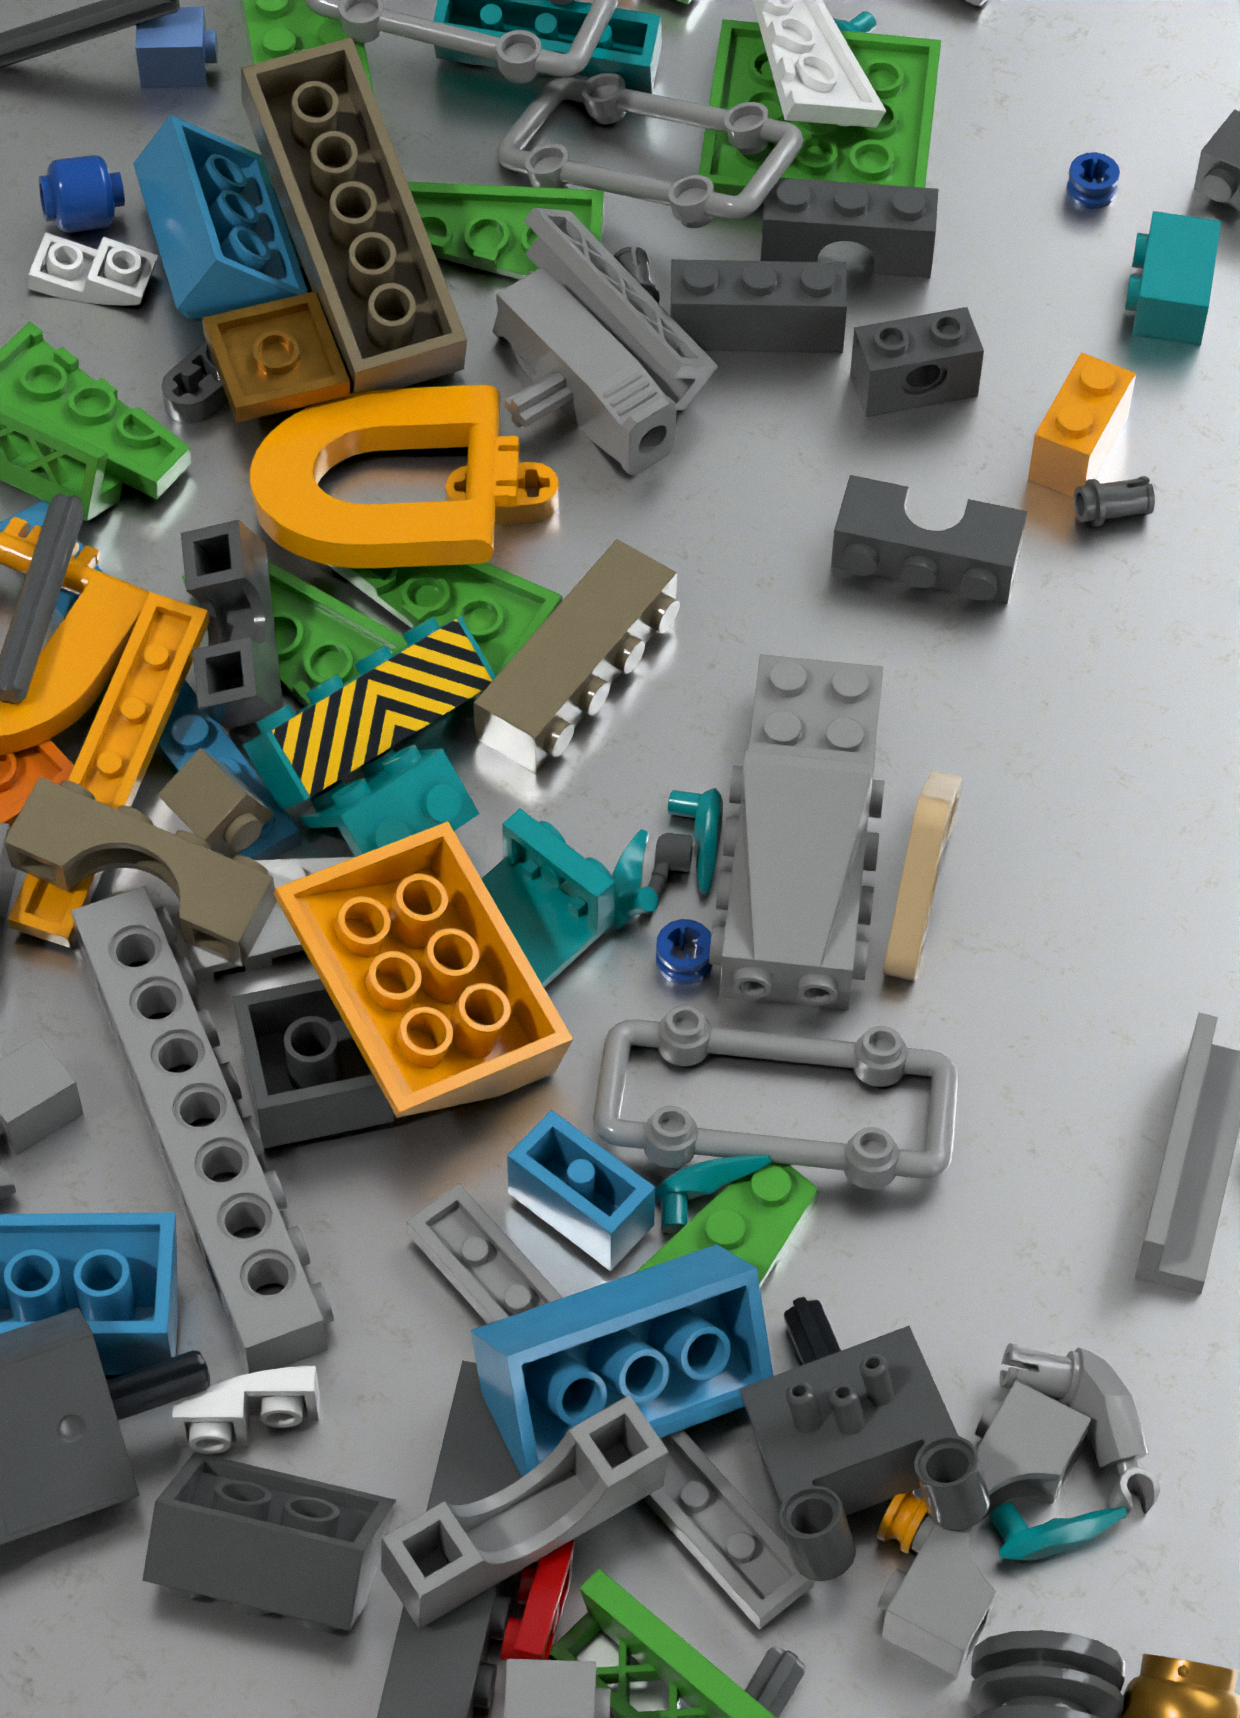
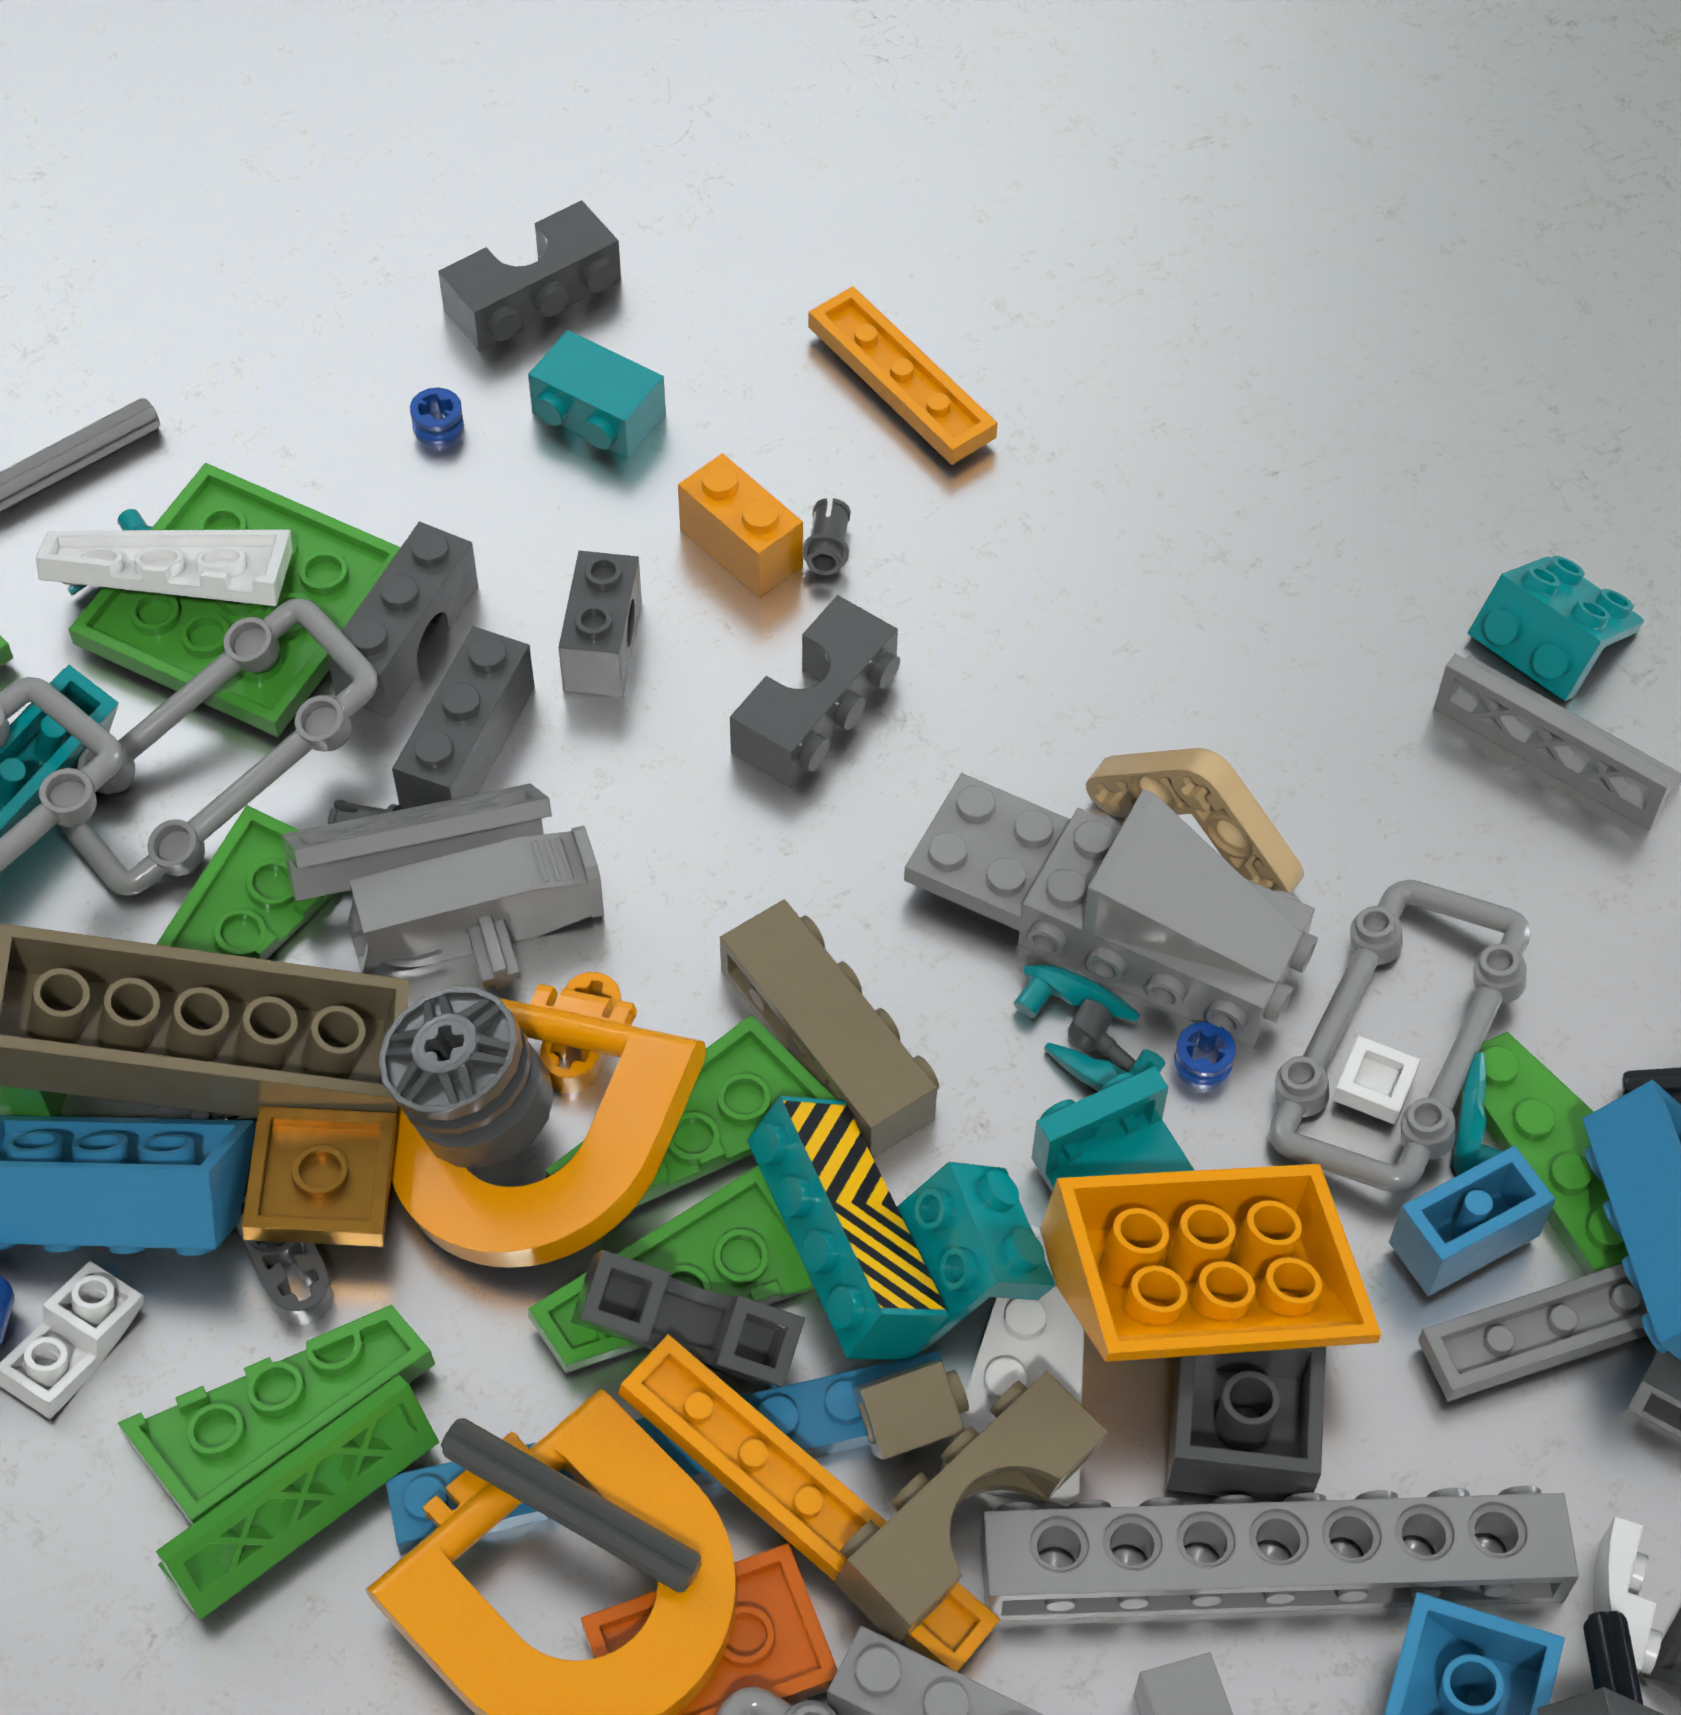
camera: 70 degrees left, 0 degrees up
none -> dark grey wheel [378,987,554,1168]
none -> white plate [1332,1035,1421,1125]

